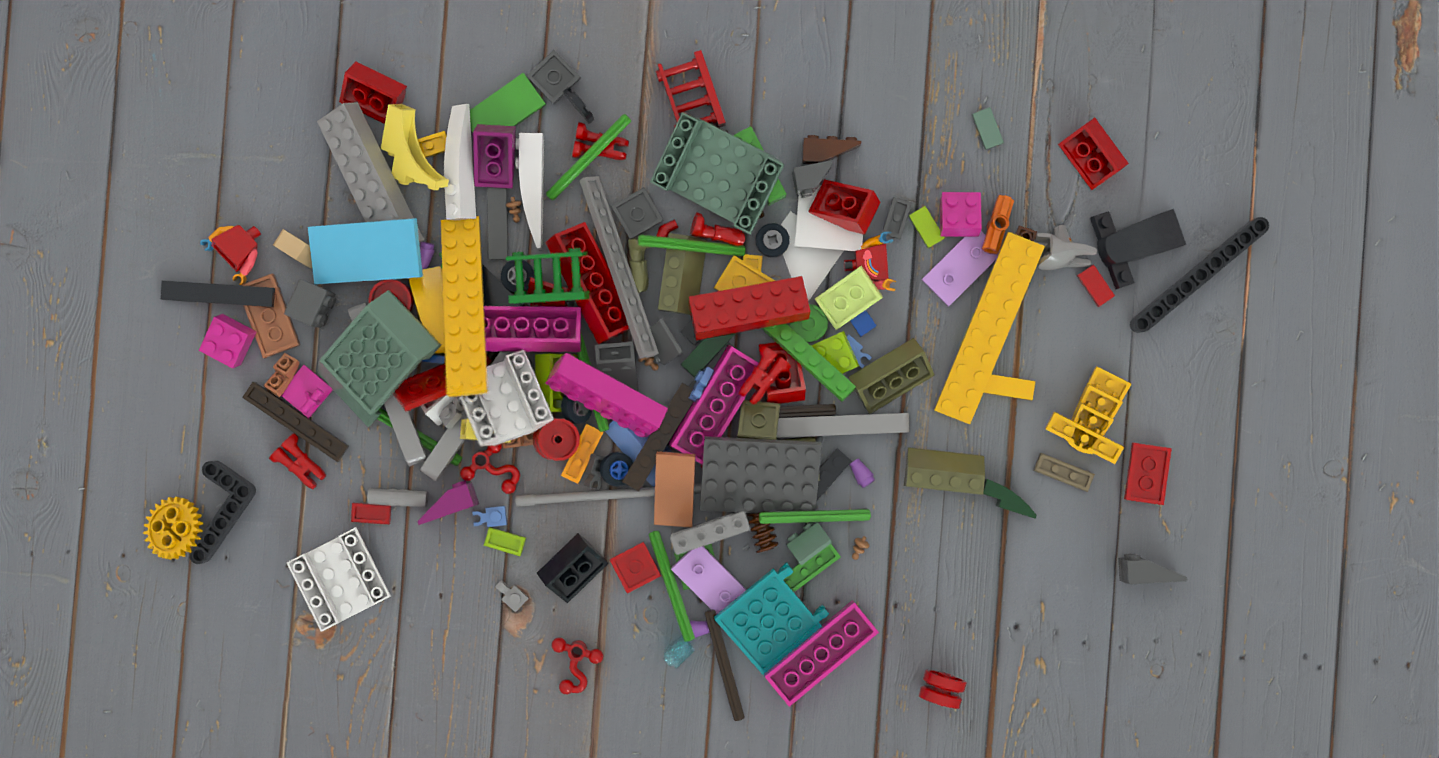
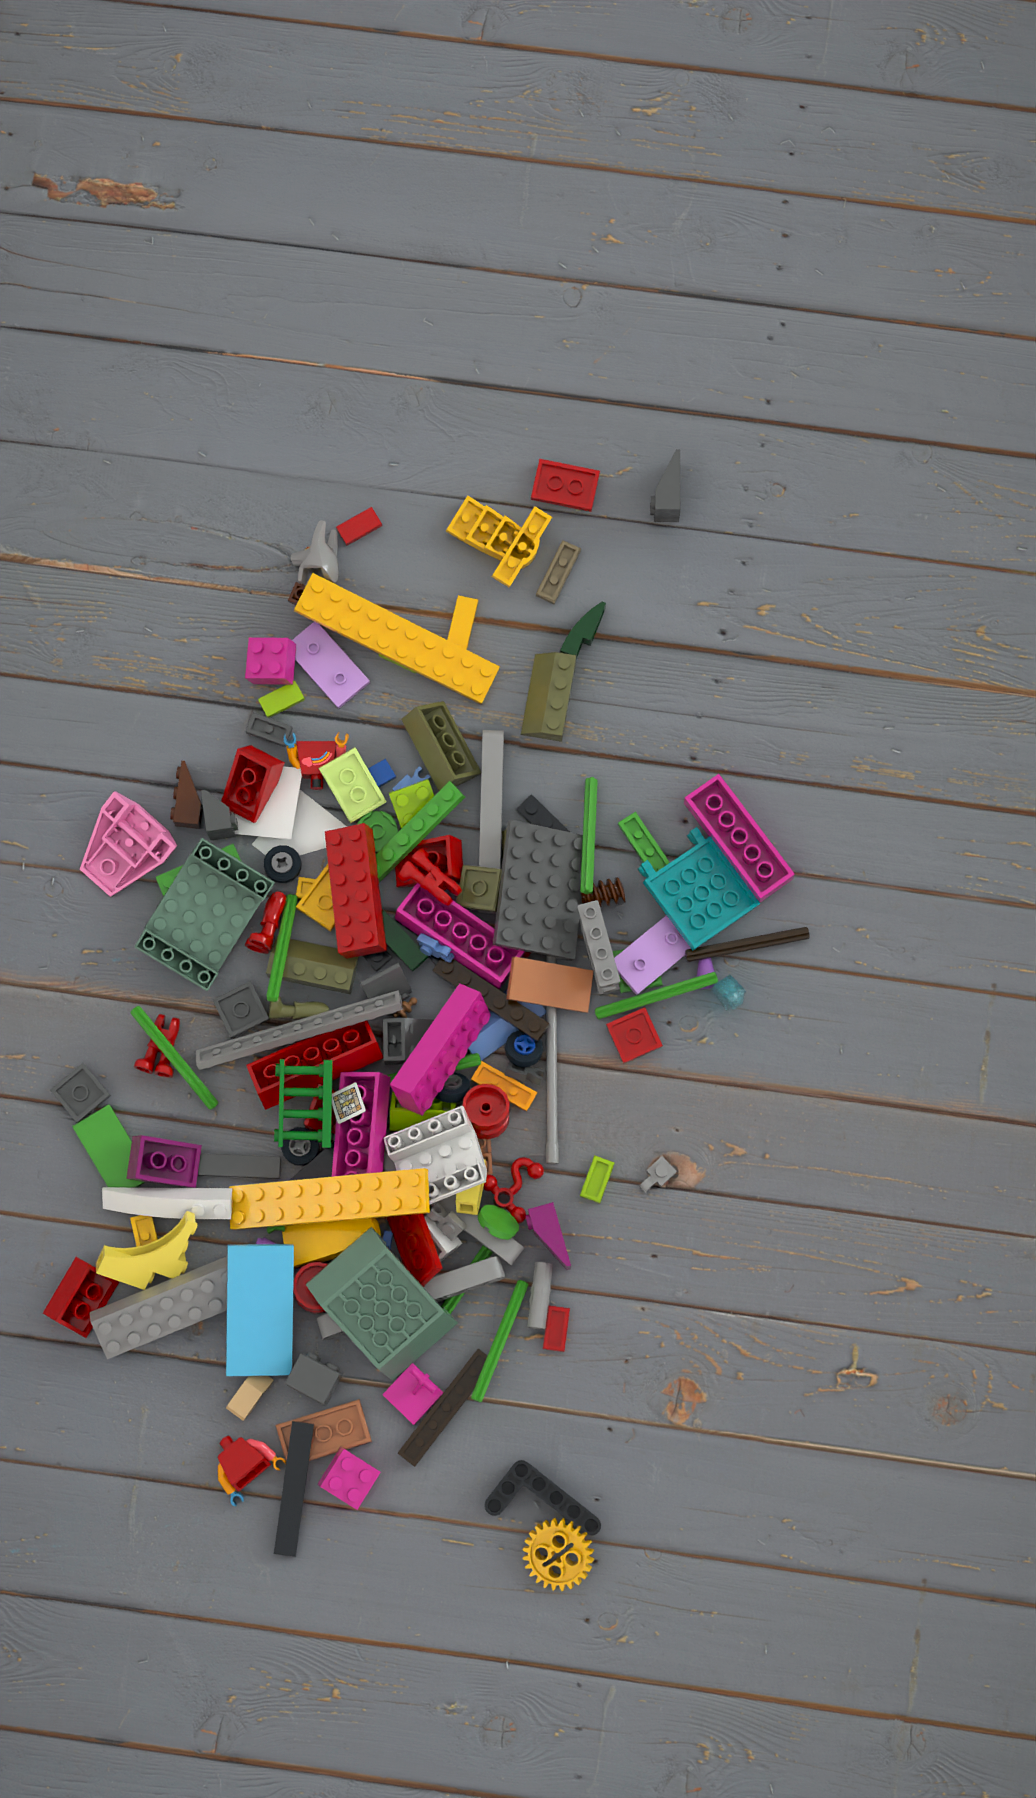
camera: 80 degrees left, 10 degrees down
nougat slope [263,353,300,397] -> none
red piece [269,433,326,489] -> none
white slope [287,527,391,632] -> none
medium blue plate [472,506,507,527] -> none
medium nougat hair [506,197,522,223] -> none
white slope [515,133,544,250] -> none
black slope [537,533,609,603] -> none
red piece [551,638,603,695] -> none
black tile [563,87,594,124] -> none
red fence [656,50,726,128] -> none
red arm [656,219,678,238] -> none
dark brown axle [779,404,836,418] -> none
sand green slope [786,522,832,565] -> none
medium lavender cone [849,459,875,488] -> none
medium nougat hair [852,536,869,560] -> none
red wheel [918,669,967,709] -> none
sand green tile [972,107,1004,150] -> none
orange piece [982,195,1014,254] -> none
red slope [1058,118,1129,190] -> none
black slope [1090,209,1186,290] -> none
black beam [1130,217,1269,333] -> none
none -> bright pink wedge [80,791,177,897]
none -> sticker [332,1082,366,1124]
none -> bright green axle [471,1280,528,1402]
none -> bright green tile [478,1205,519,1240]

